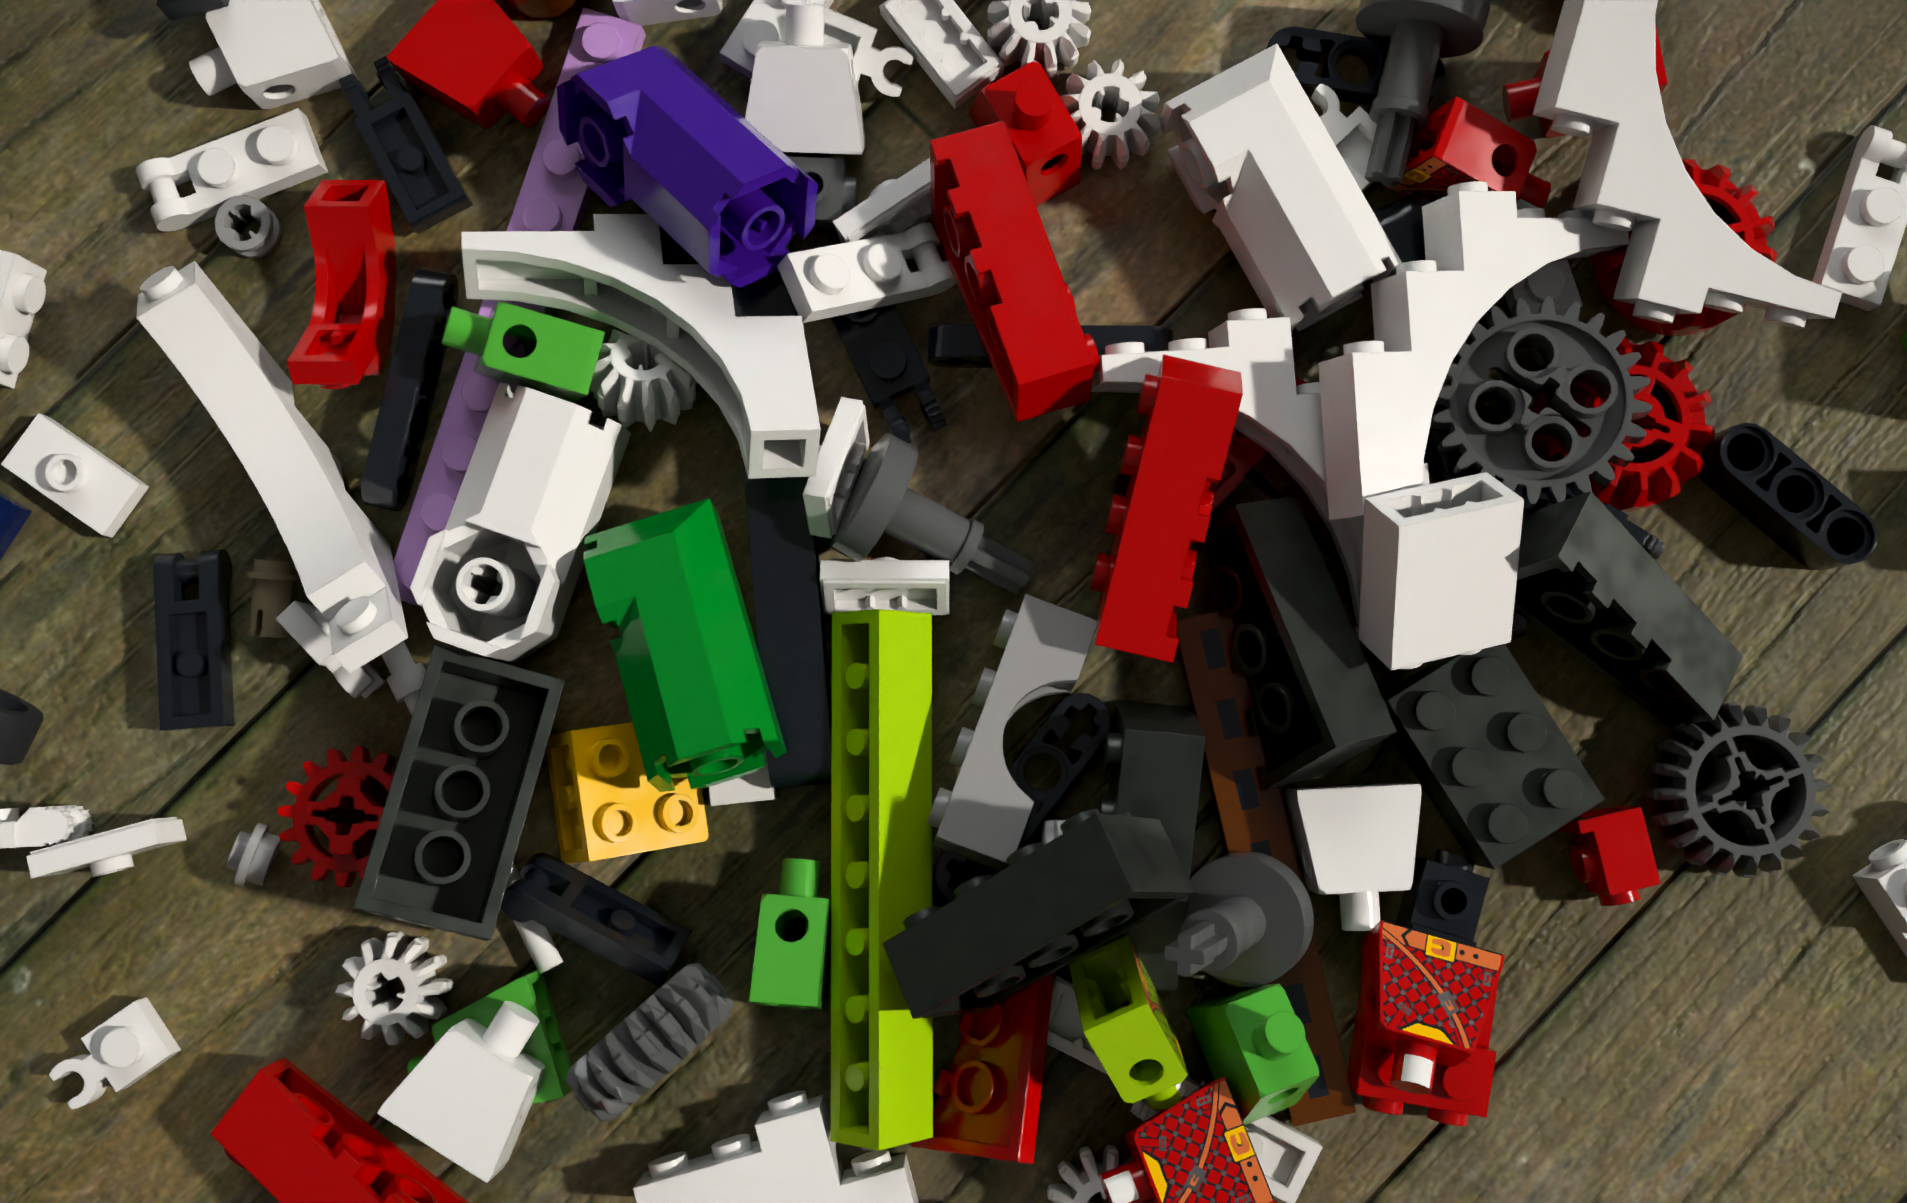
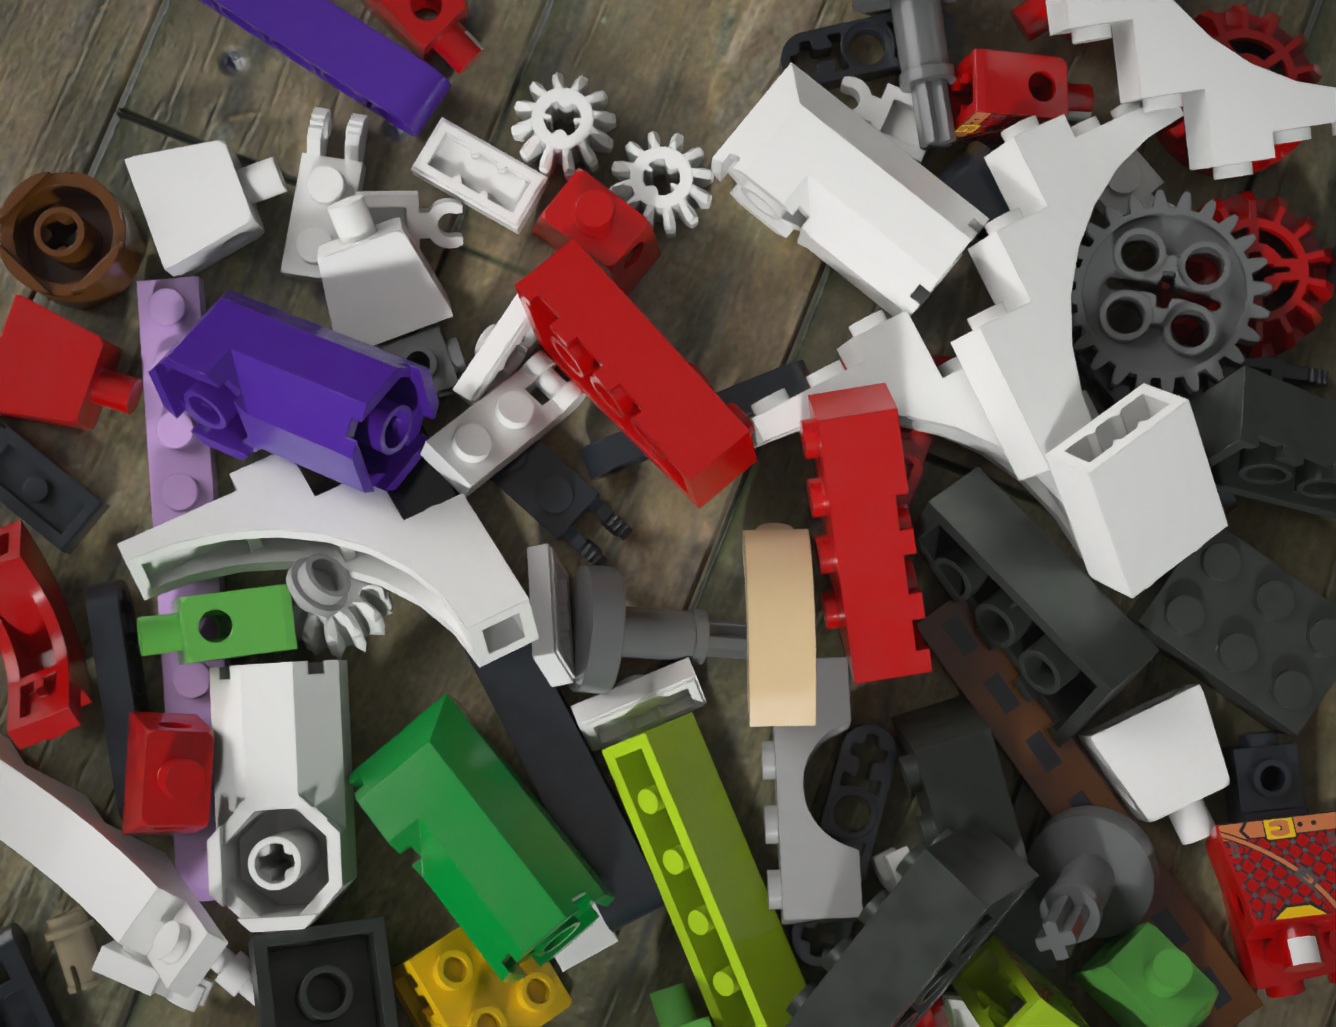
camera: 20 degrees left, 0 degrees up
none -> red torso [122,712,214,836]
none -> light grey plate [286,554,351,617]
none -> tan arch [742,523,816,727]

